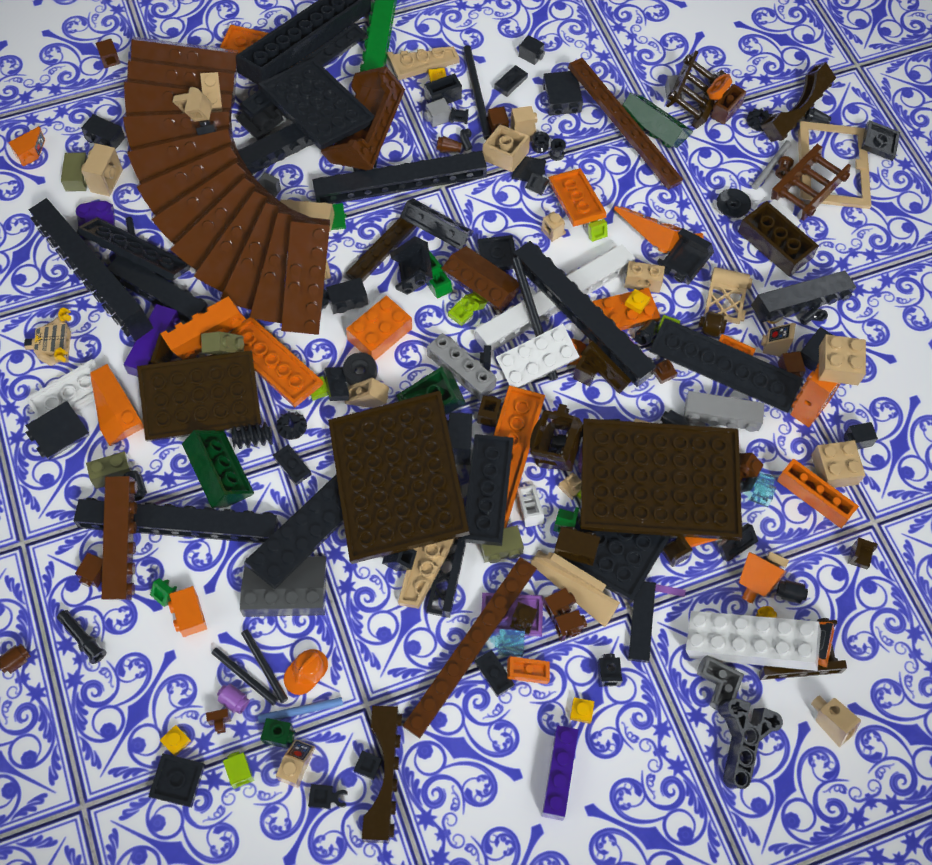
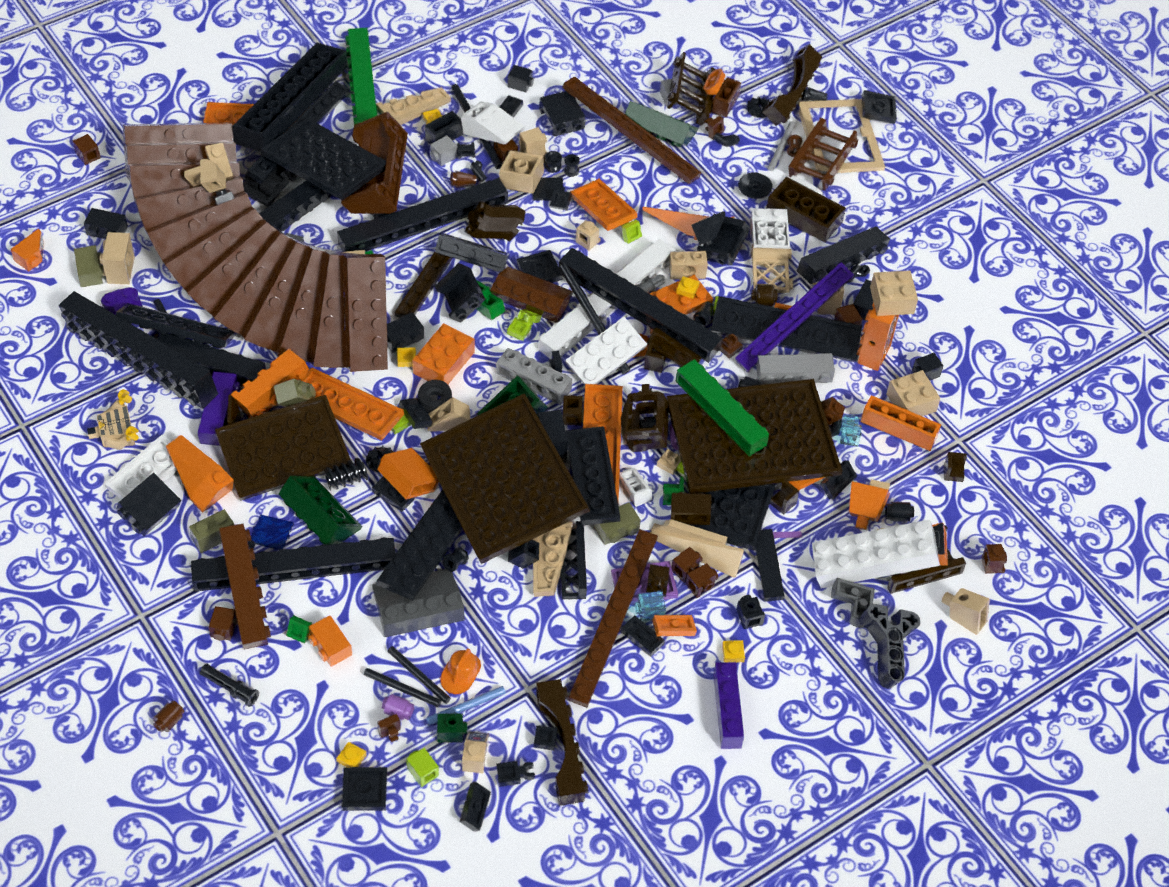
camera: 15 degrees left, 10 degrees down
none -> clear blue piece [251,514,294,550]
none -> orange brick [377,448,439,500]
none -> yellow plate [397,347,416,367]
none -> black bush [442,547,469,572]
none -> black plate [459,782,491,832]
none -> white slope [461,101,525,144]
none -> dark brown brick [465,201,526,242]
none -> dark grey axle [637,274,666,293]
none -> green brick [675,359,769,456]
none -> black slope [691,211,726,247]
none -> reddish brown tile [705,116,724,140]
none -> black arm [714,133,740,147]
none -> dark purple plate [735,262,854,373]
none -> white slope [750,208,790,249]
none -> reddish brown brick [982,544,1007,574]

